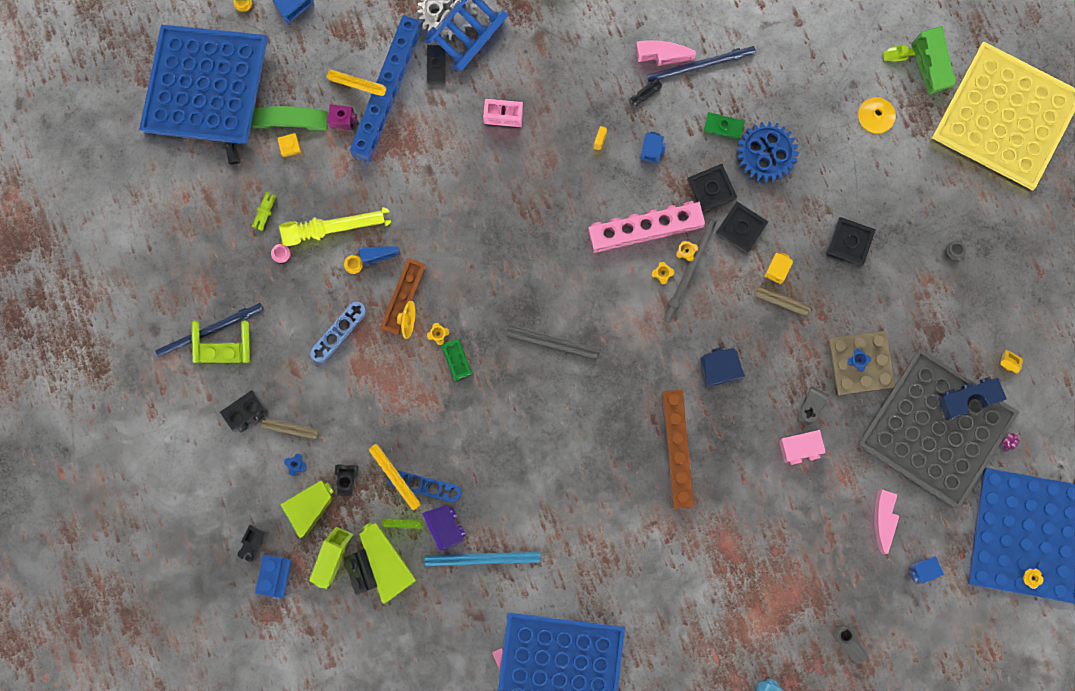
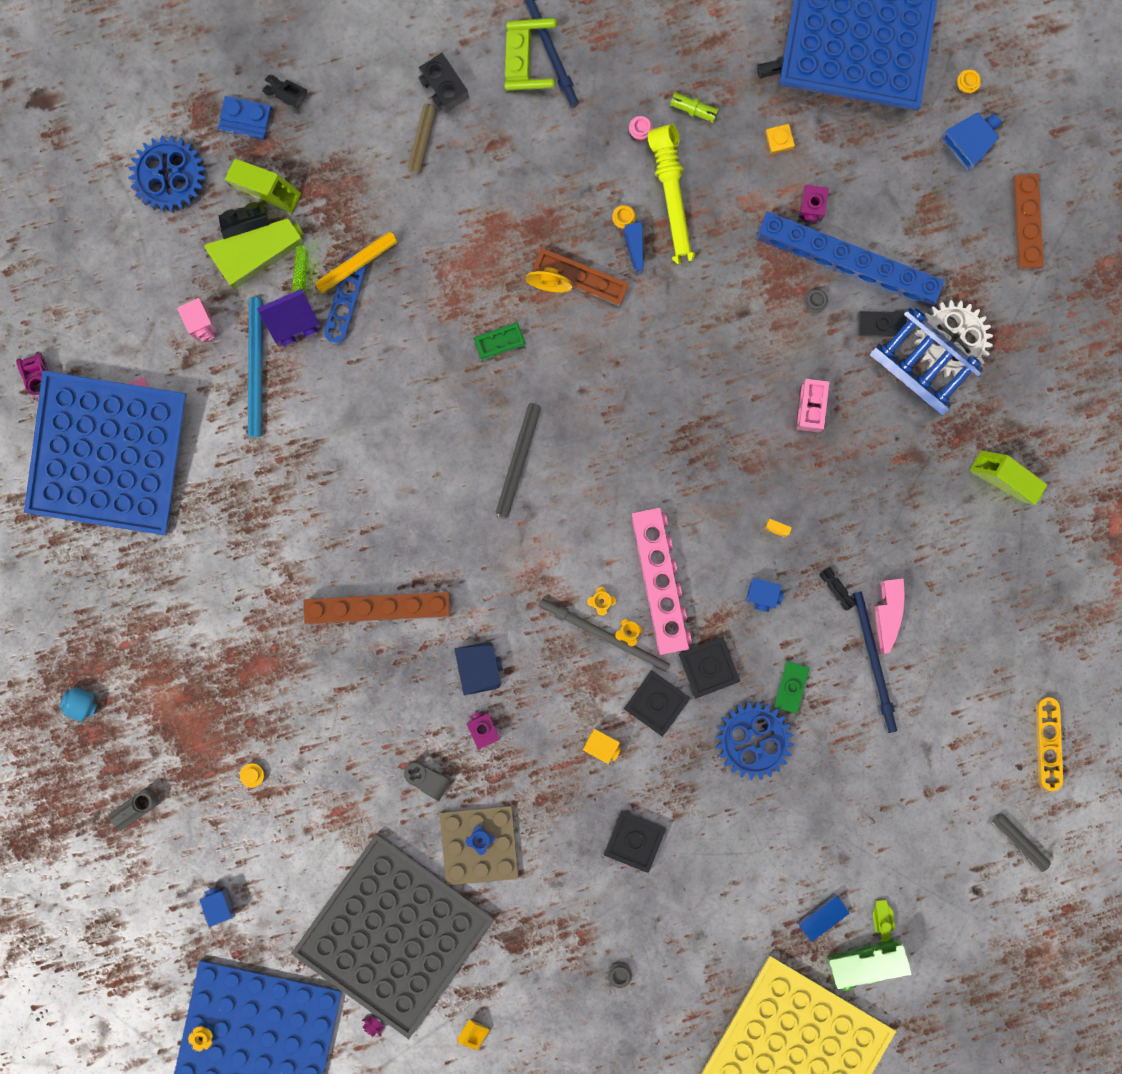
camera: 85 degrees right, 5 degrees up
bright green slope [252,106,328,130] -> none
lime slope [280,480,334,539] -> none
blue plate [284,453,307,476] -> none
medium blue beam [310,302,366,363] -> none
yellow axle [326,70,387,96] -> none
black plate [335,465,358,496] -> none
yellow plate [427,323,450,345] -> none
dark tan axle [755,286,810,316] -> none
bright pink brick [779,430,826,465] -> none
yellow dish [858,97,896,134] -> none
bright pink slope [874,490,899,554] -> none
dark blue arch [938,376,1007,420] -> none
none -> blue gear [128,135,207,213]
none -> bright pink brick [177,298,219,343]
none -> yellow plate [240,763,264,788]
none -> magenta brick [466,711,501,750]
none -> blue slope [797,894,850,942]
none -> dark grey plate [804,289,828,313]

